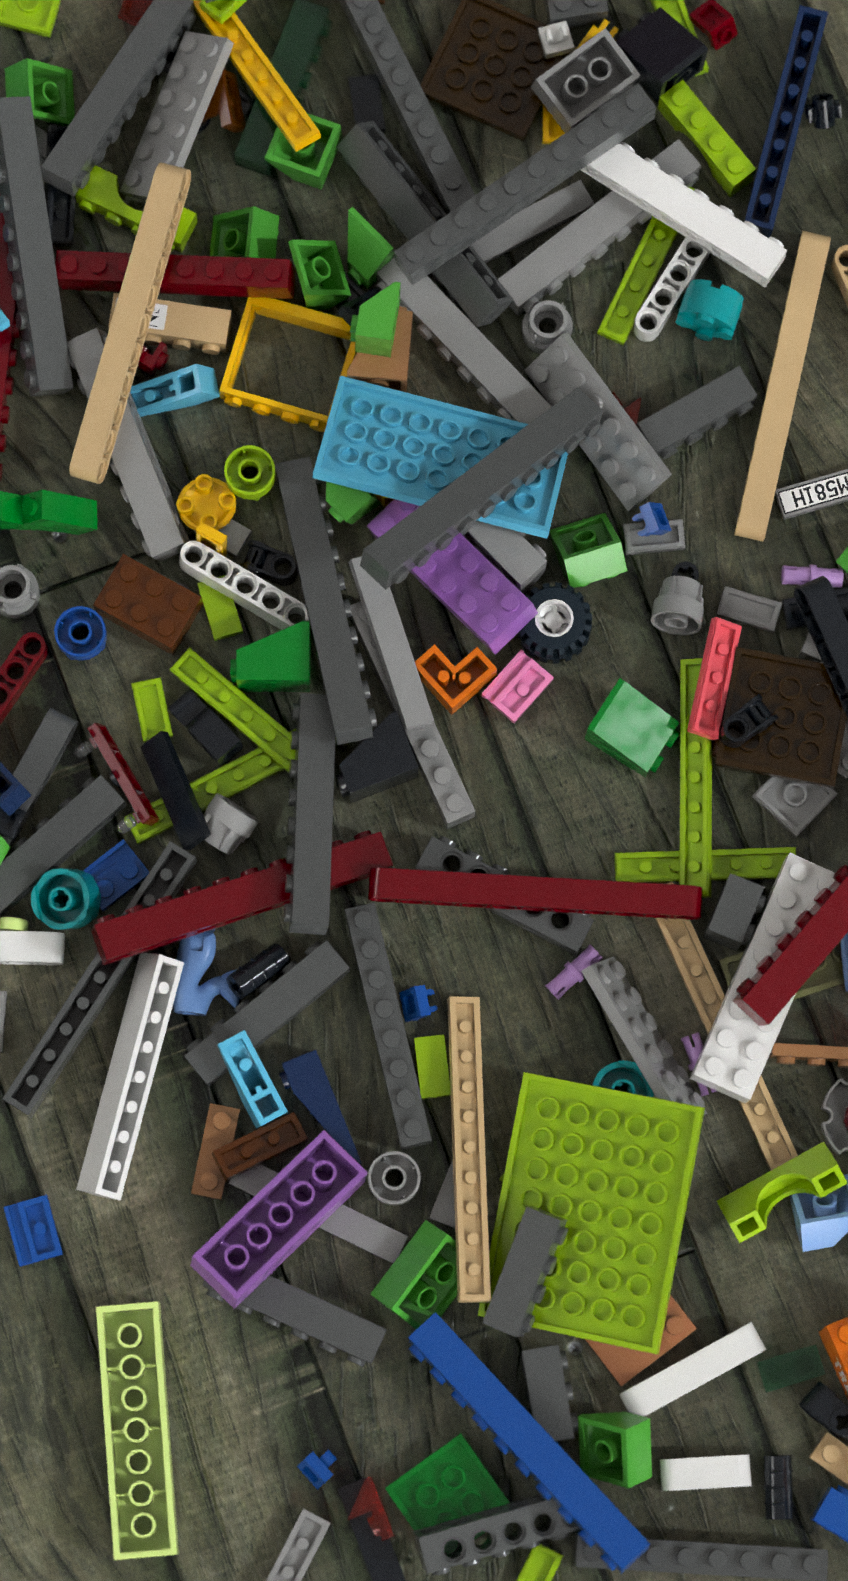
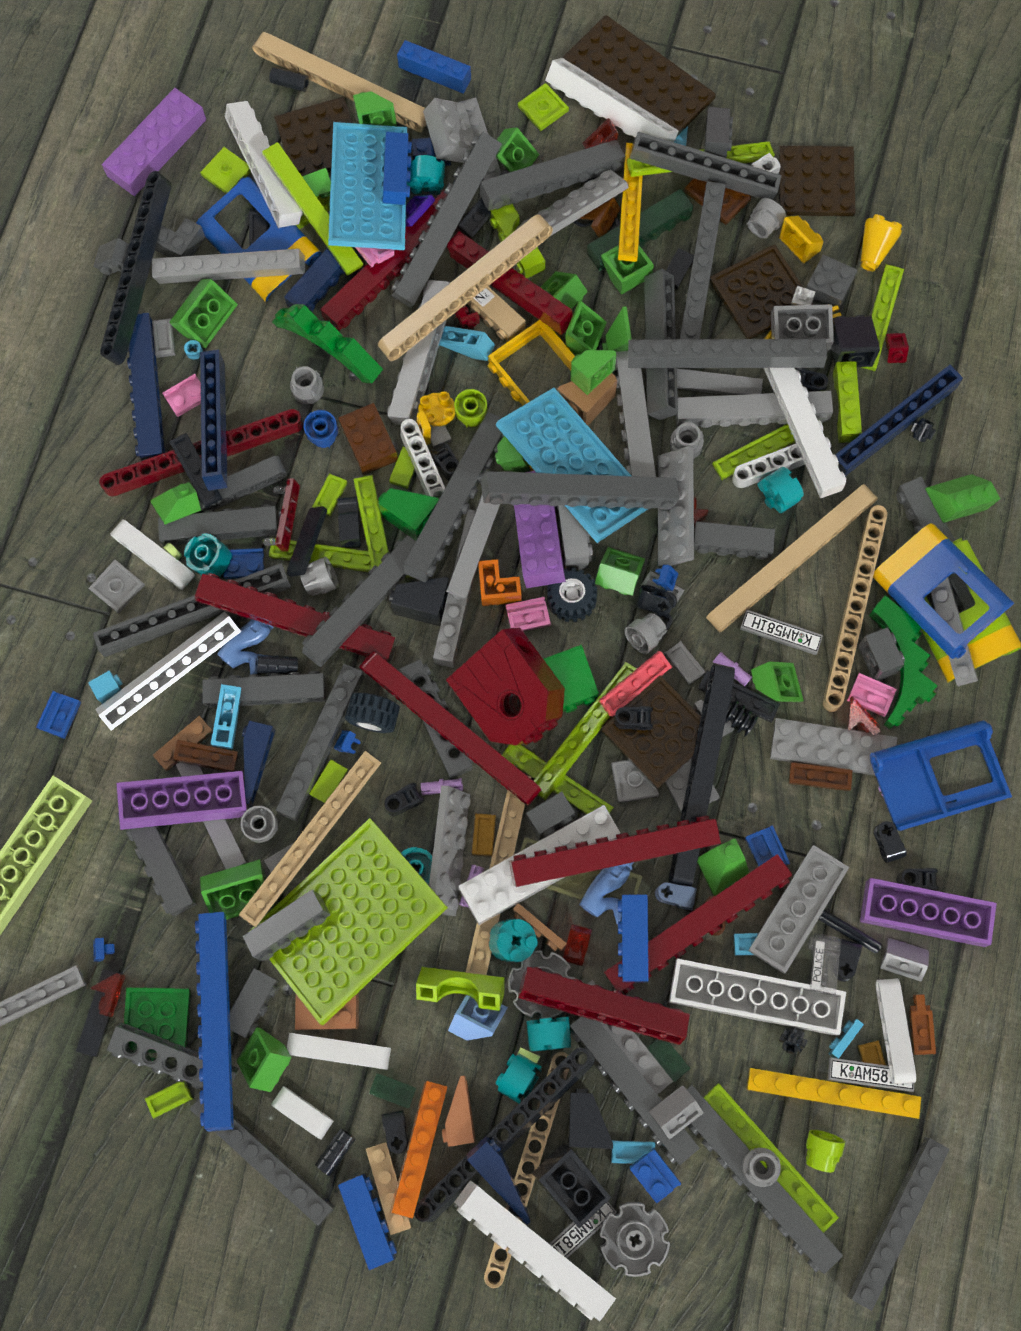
camera: 45 degrees right, 5 degrees down
none -> medium azure brick [88,671,123,704]
none -> black wheel [345,693,400,733]
none -> black piece [384,782,425,816]
none -> dark red piece [446,627,565,745]
none -> pearl gold tile [472,813,496,857]
none -> teal brick [489,919,538,962]
none -> black piece [637,585,677,615]
none -> black piece [795,368,828,392]

